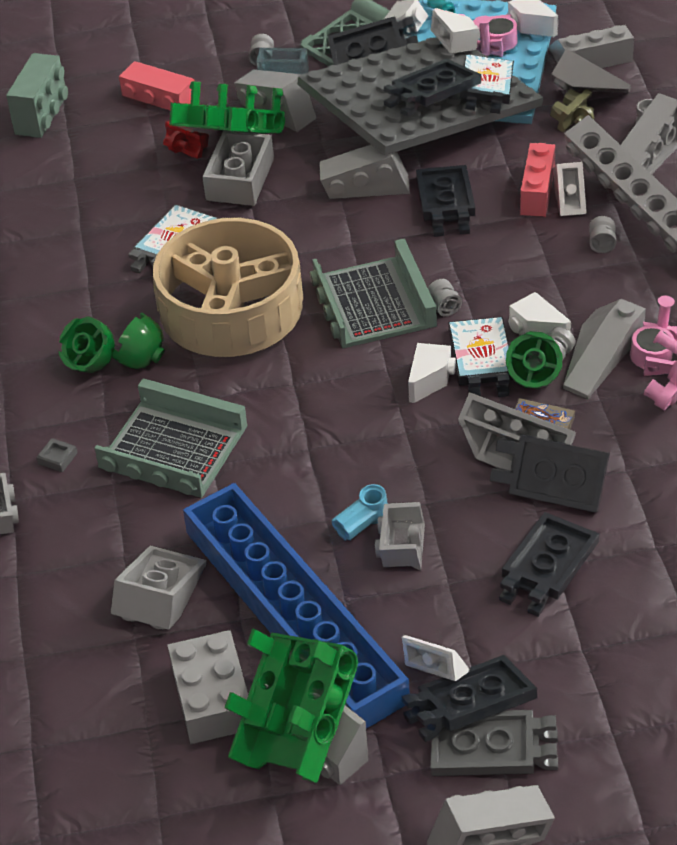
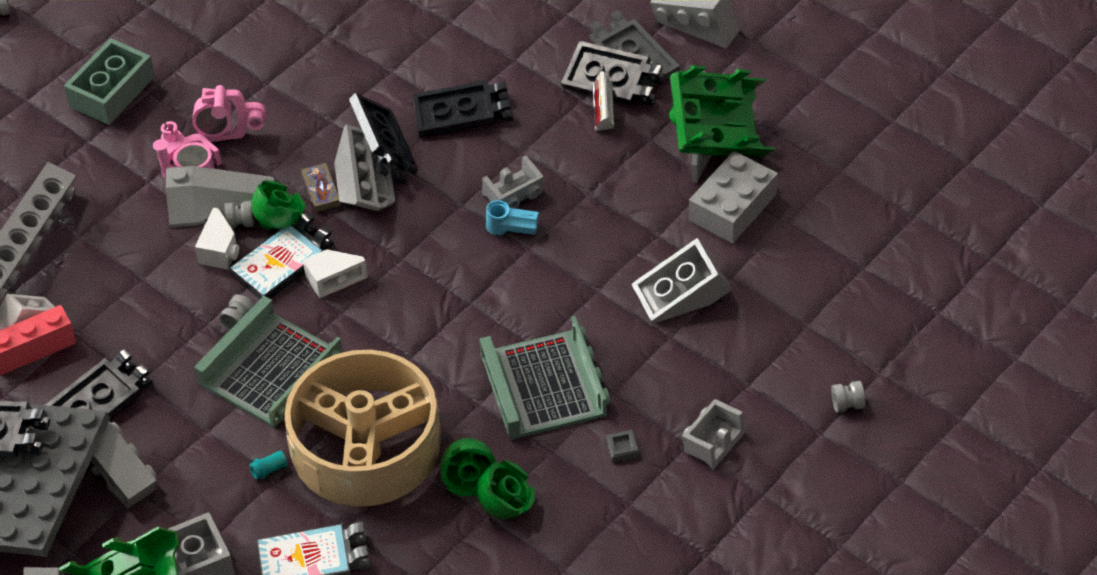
camera: 130 degrees left, 5 degrees up
blue brick [183,483,410,729] -> none
light grey wheel [589,216,616,253] -> none

